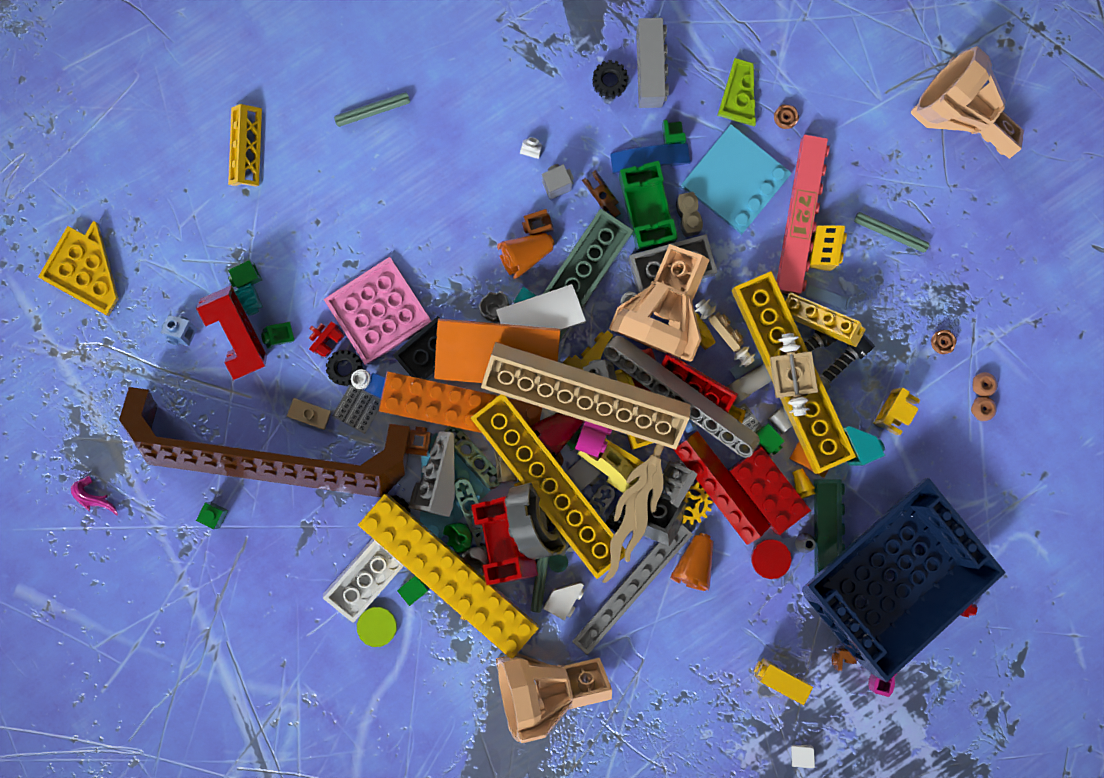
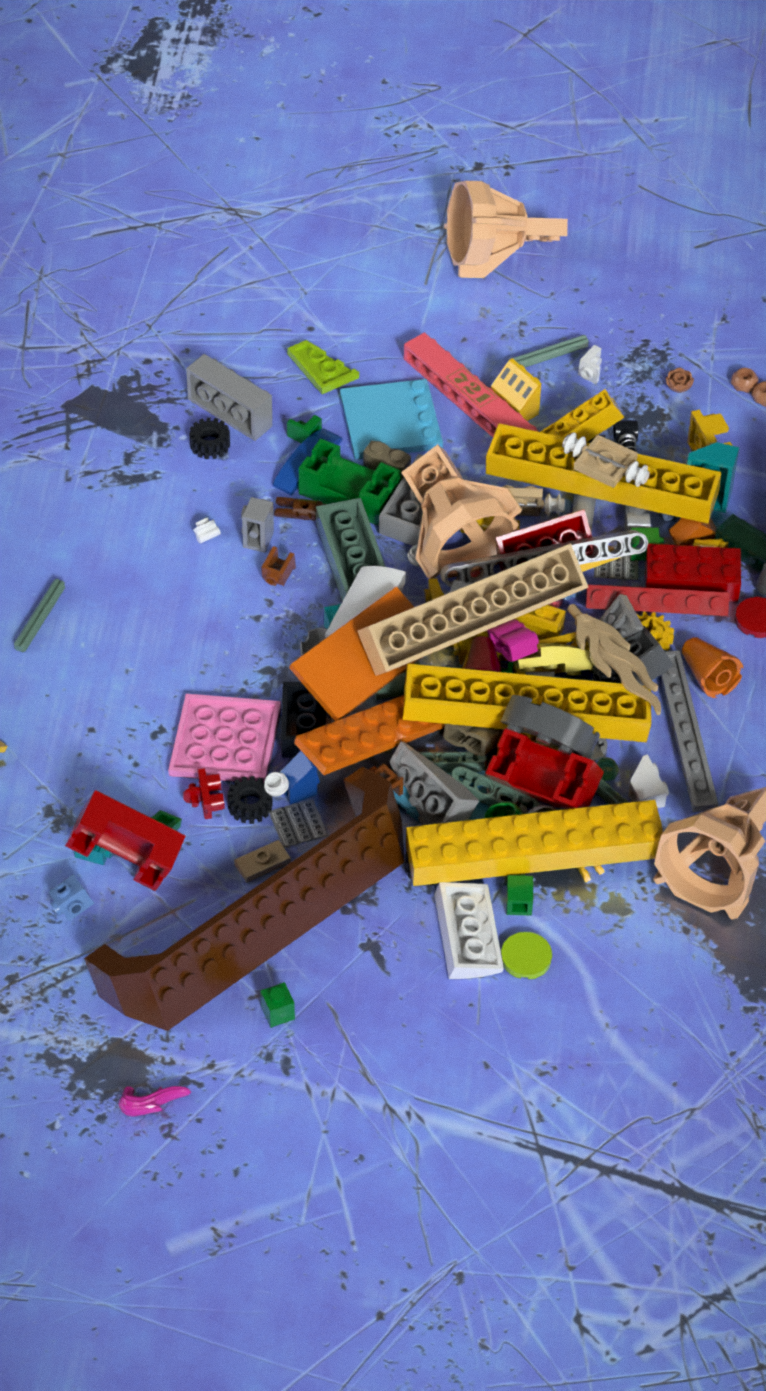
camera: 50 degrees left, 35 degrees down
green brick [228,260,262,289] -> none
orange cone [497,233,555,279] -> none
nougat plate [774,104,799,129] -> none
none -> white bracket [578,345,602,384]

